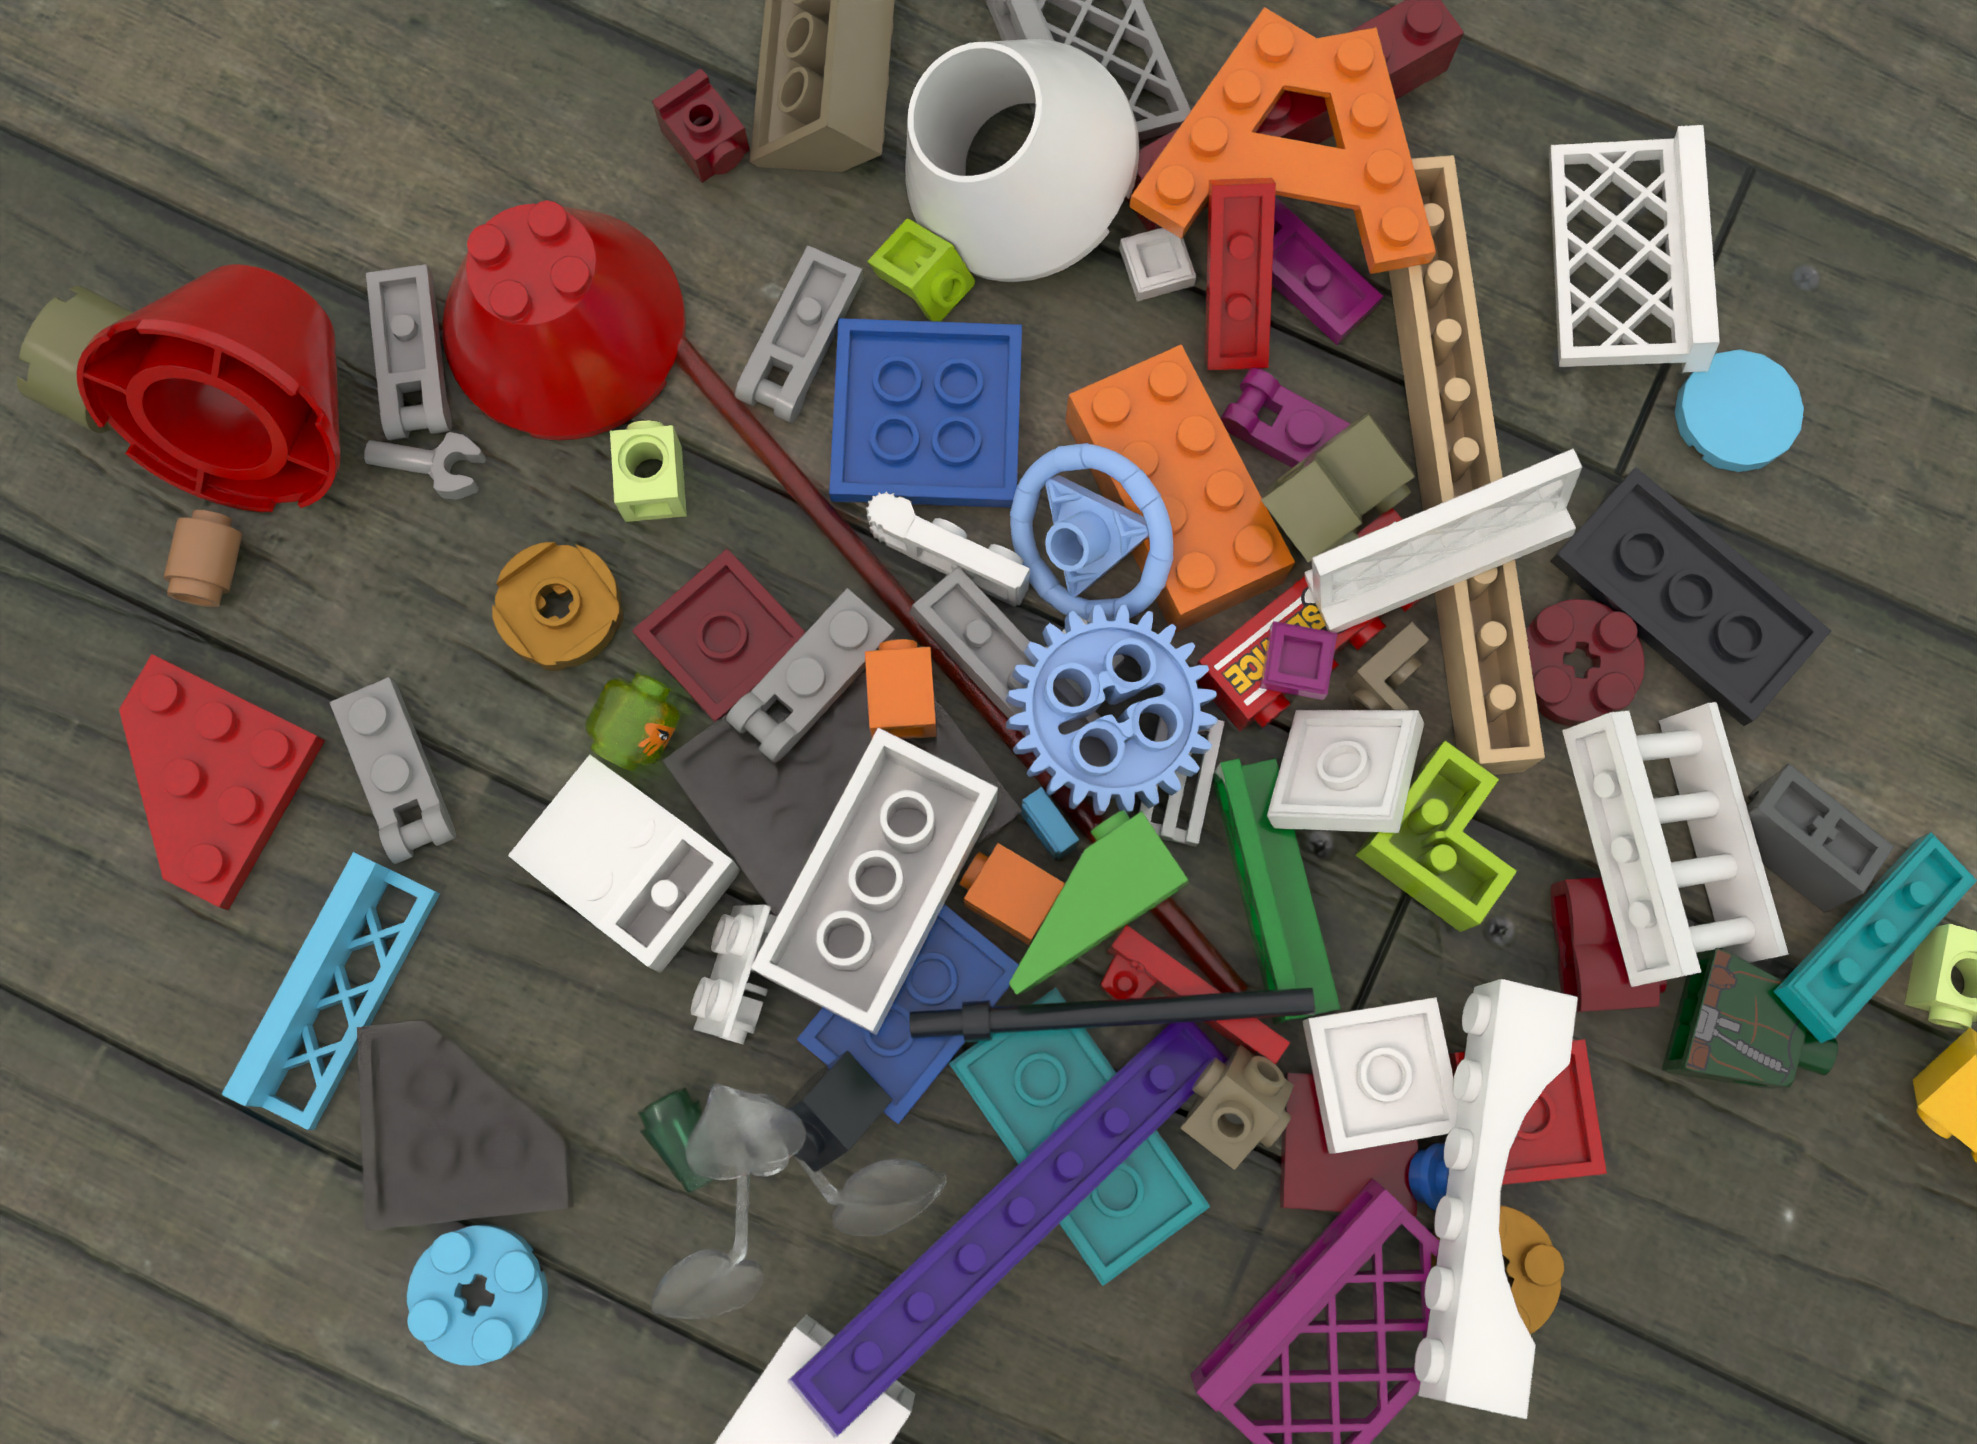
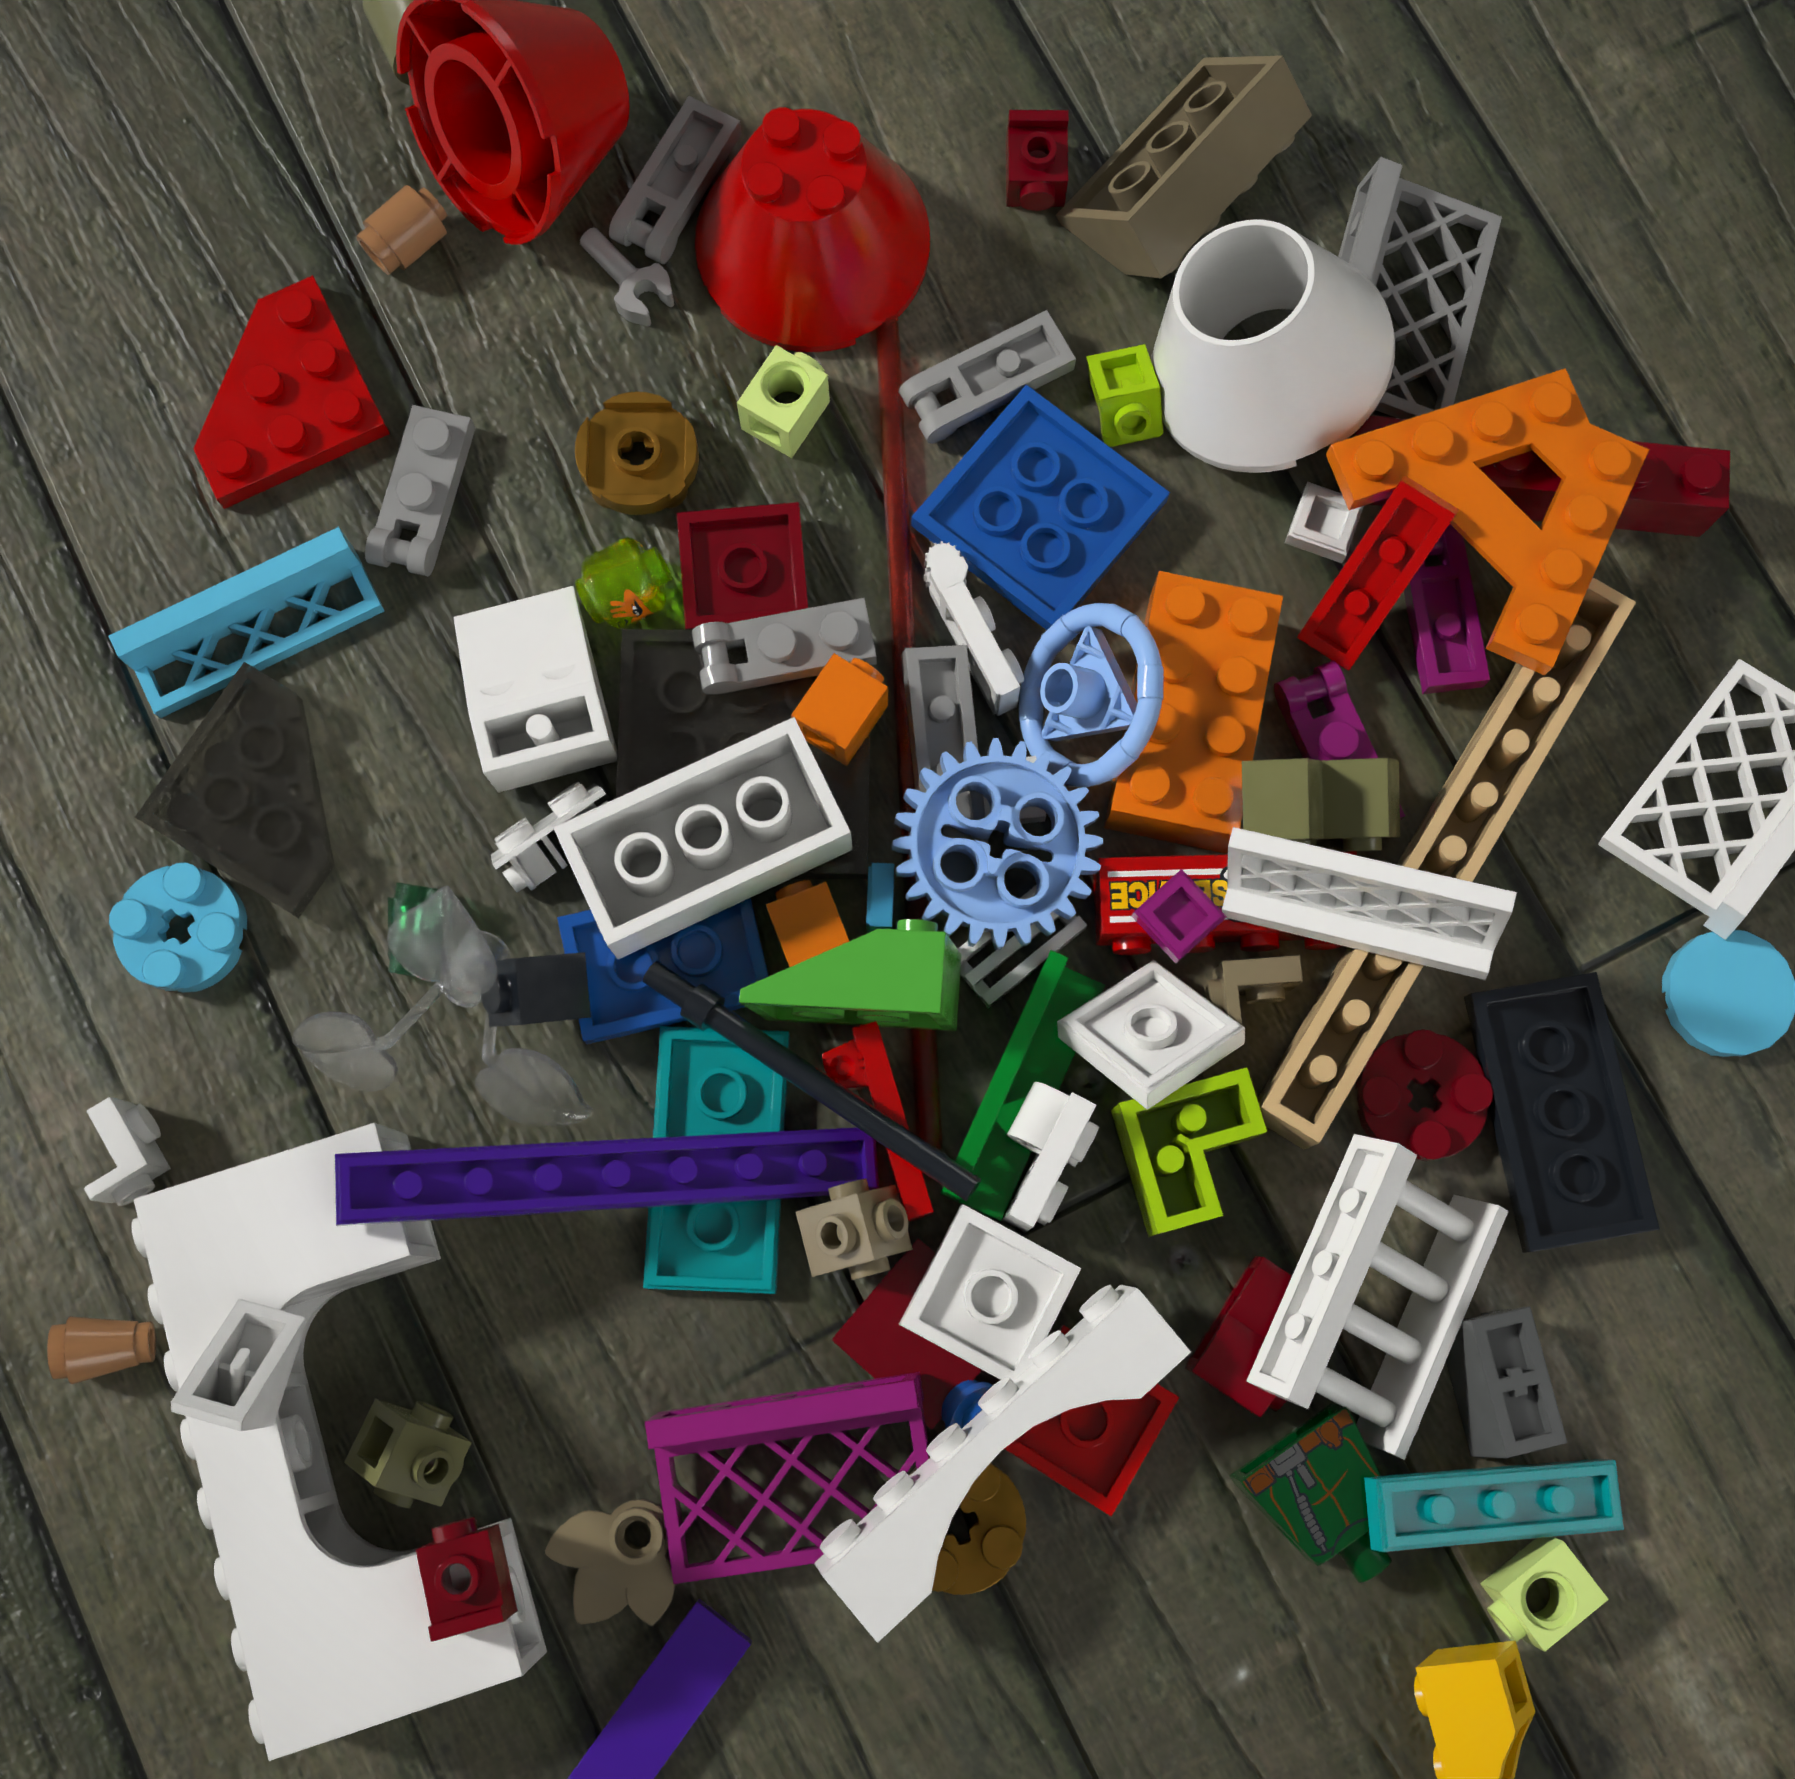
camera: 40 degrees right, 0 degrees up
none -> white plate [1002,1082,1099,1232]

